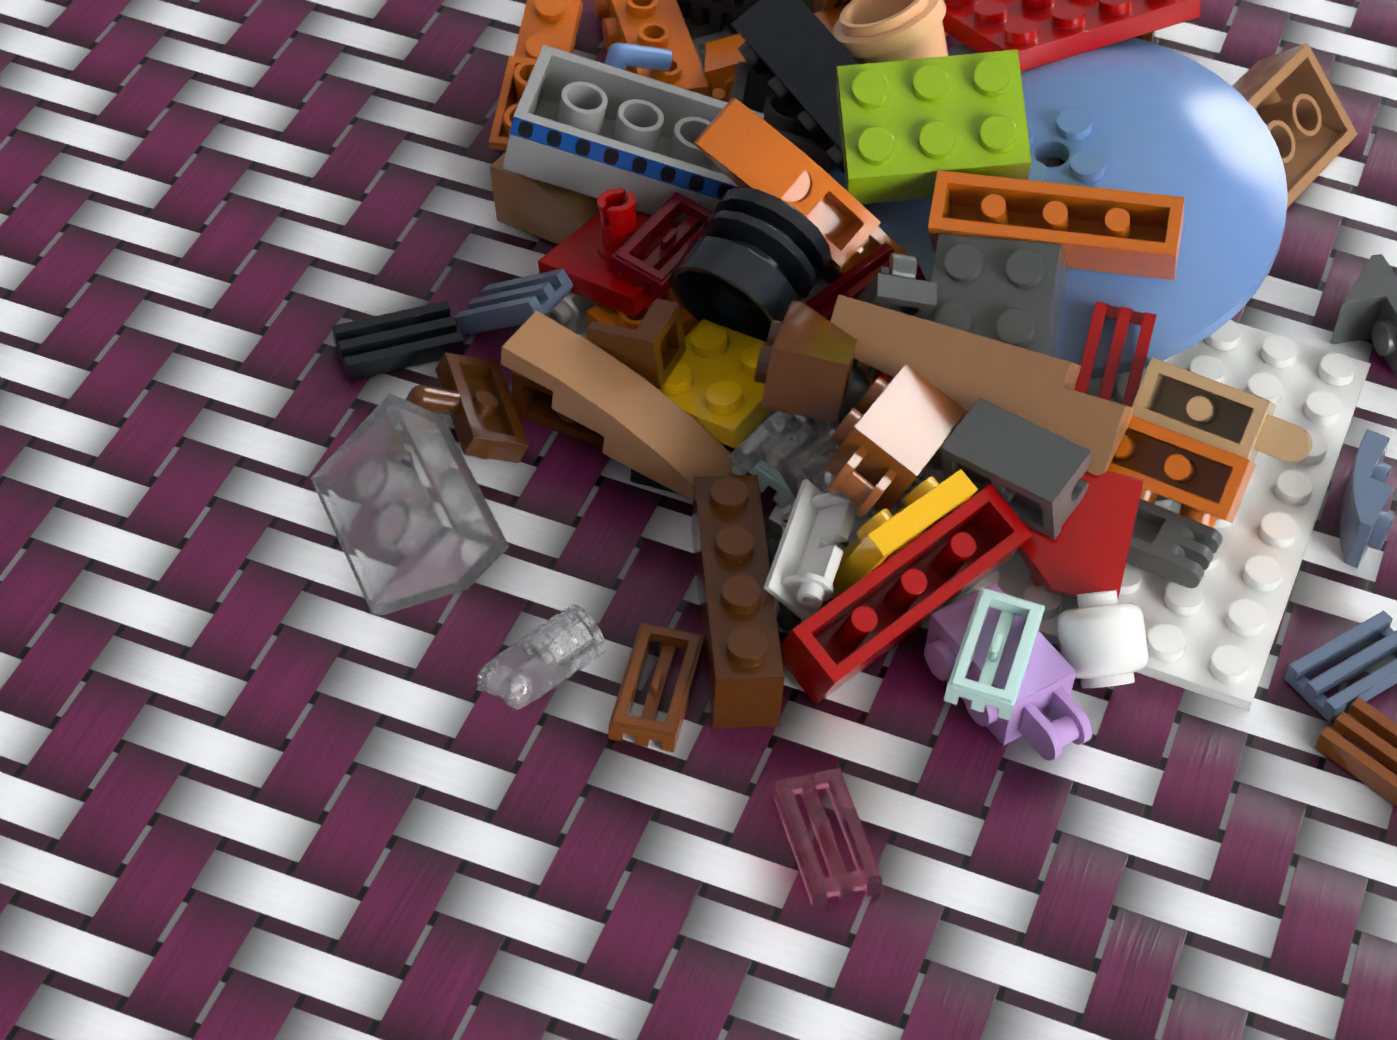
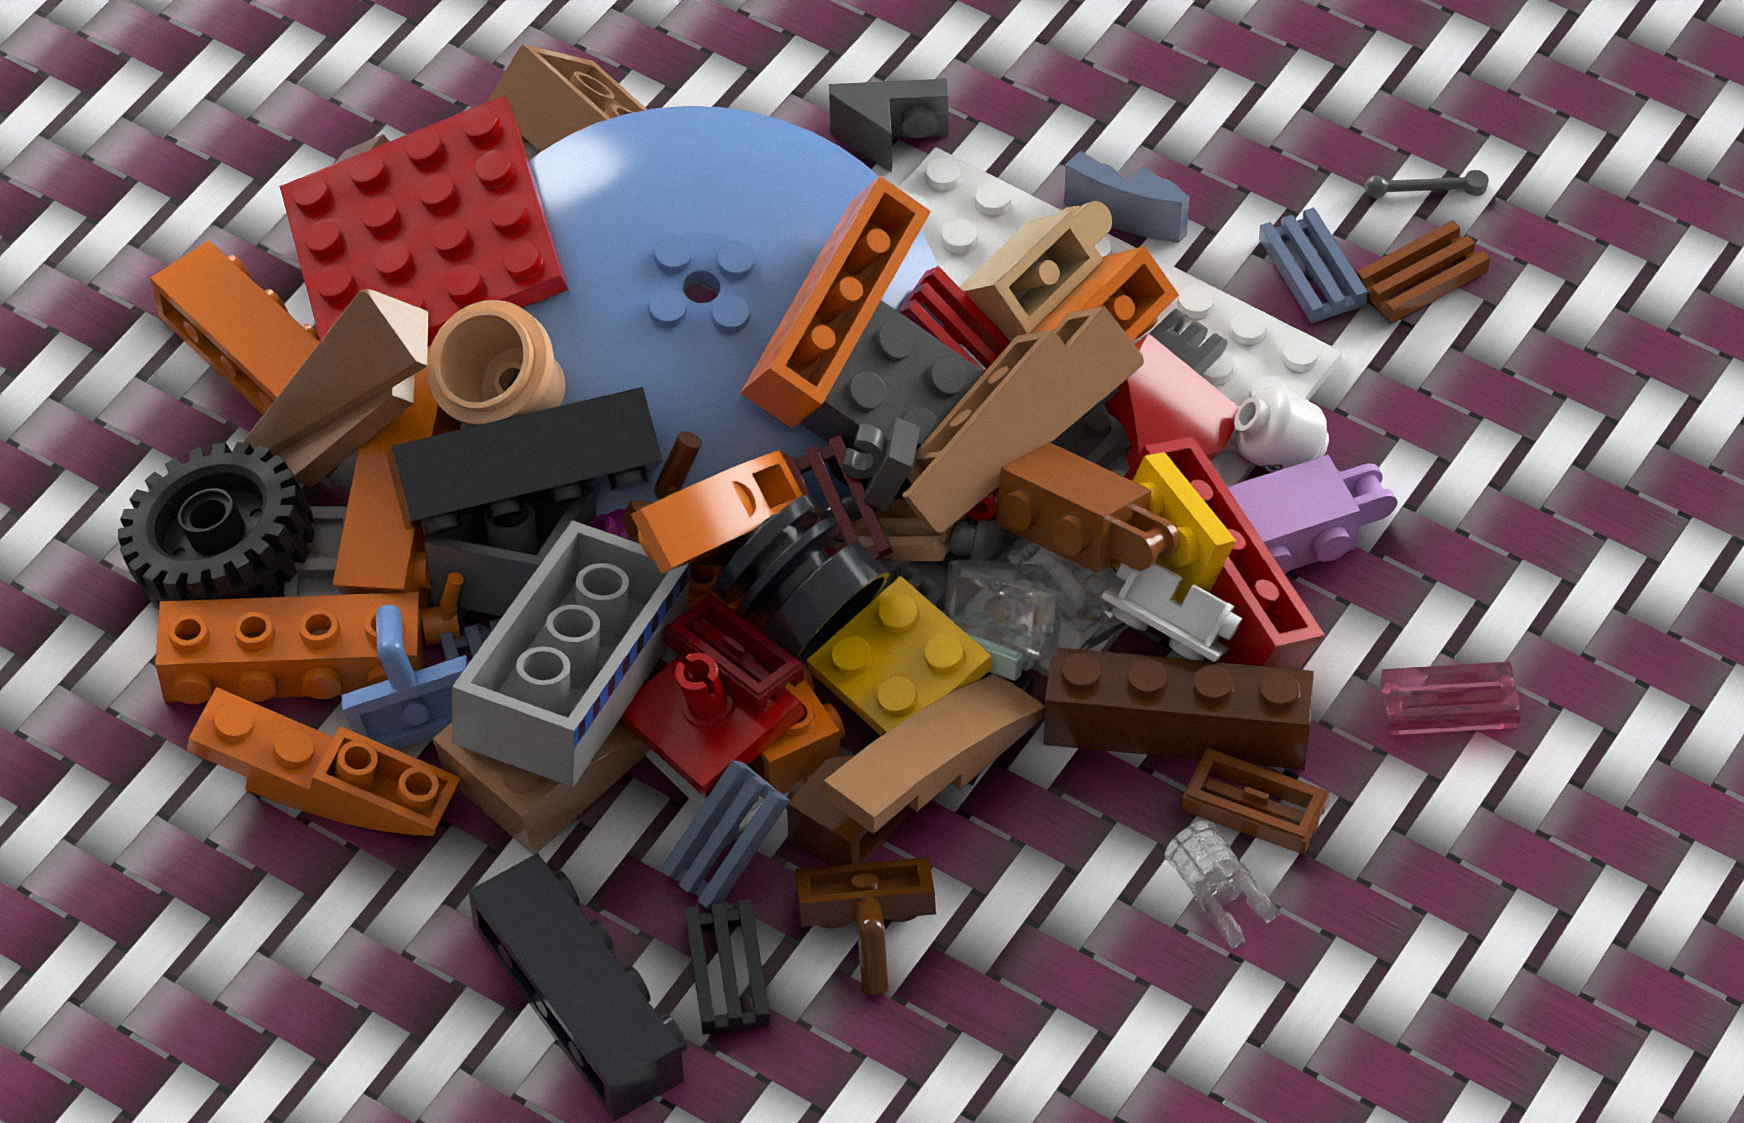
camera: 75 degrees left, 5 degrees up
clear slope [311,393,509,616] -> none
reddish brown panel [586,298,686,389] -> none
reddish brown slope [754,301,857,424] -> none
lime brick [836,49,1032,204] -> none
dark grey hinge [940,398,1092,540] -> none
light aqua tile [944,587,1045,721] -> none
none -> black brick [468,853,687,1121]

